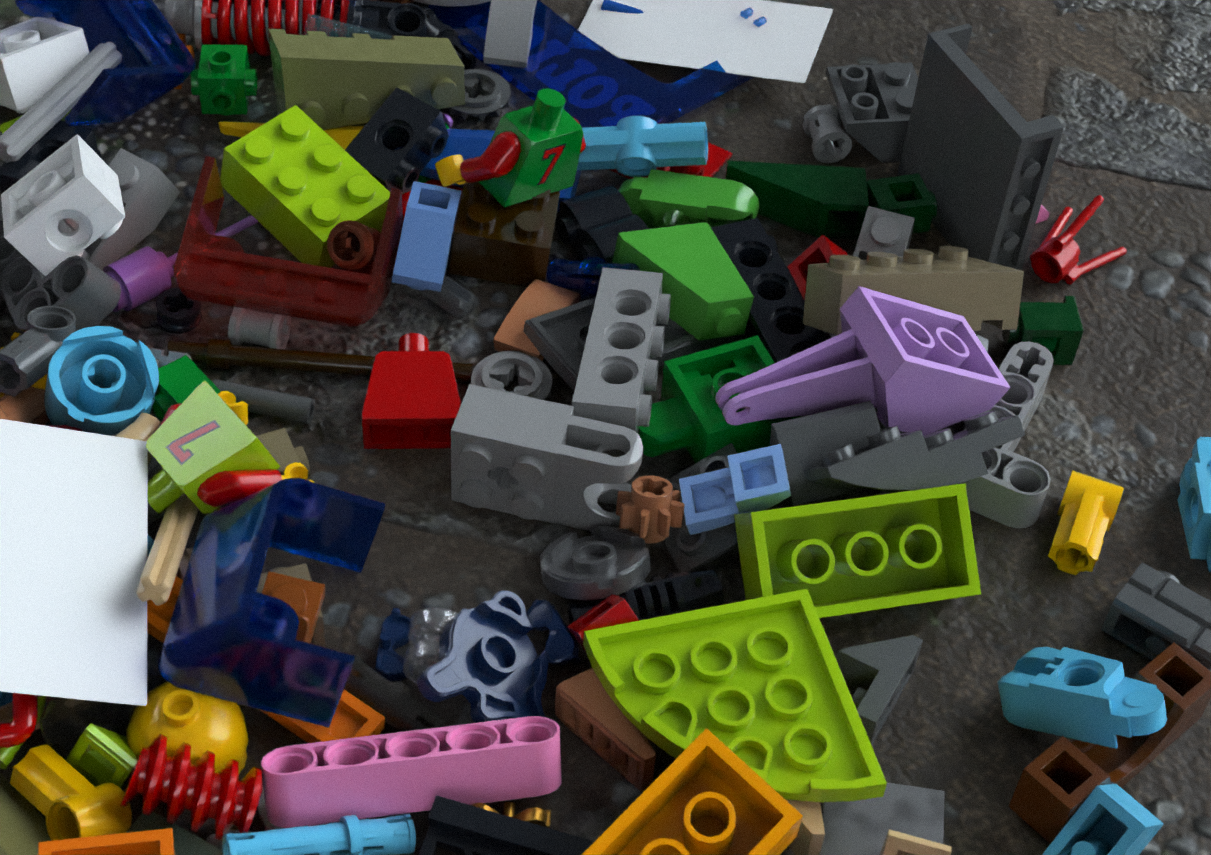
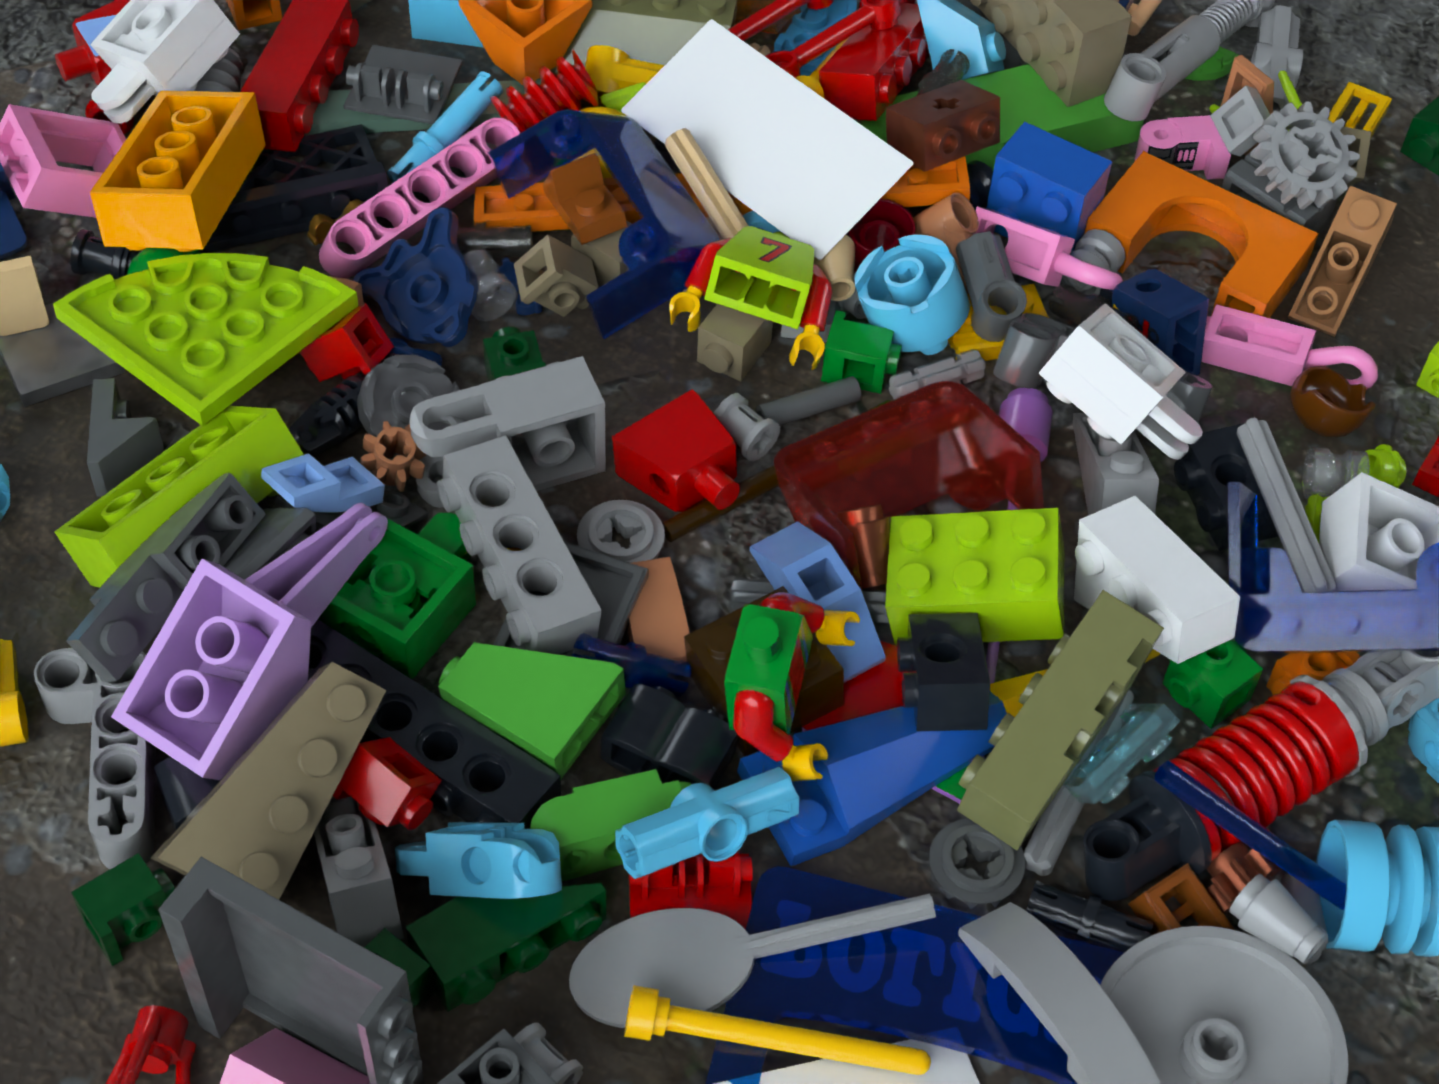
camera: 145 degrees right, 5 degrees up
none -> medium azure piece [395,822,562,899]
none -> dark green brick [483,327,546,382]
none -> dark tan brick [514,234,598,317]
none -> light grey piece [569,894,936,1028]
none -> yellow piece [624,985,931,1075]
none -> light grey bush [713,393,780,462]
none -> white wedge [1074,496,1240,664]

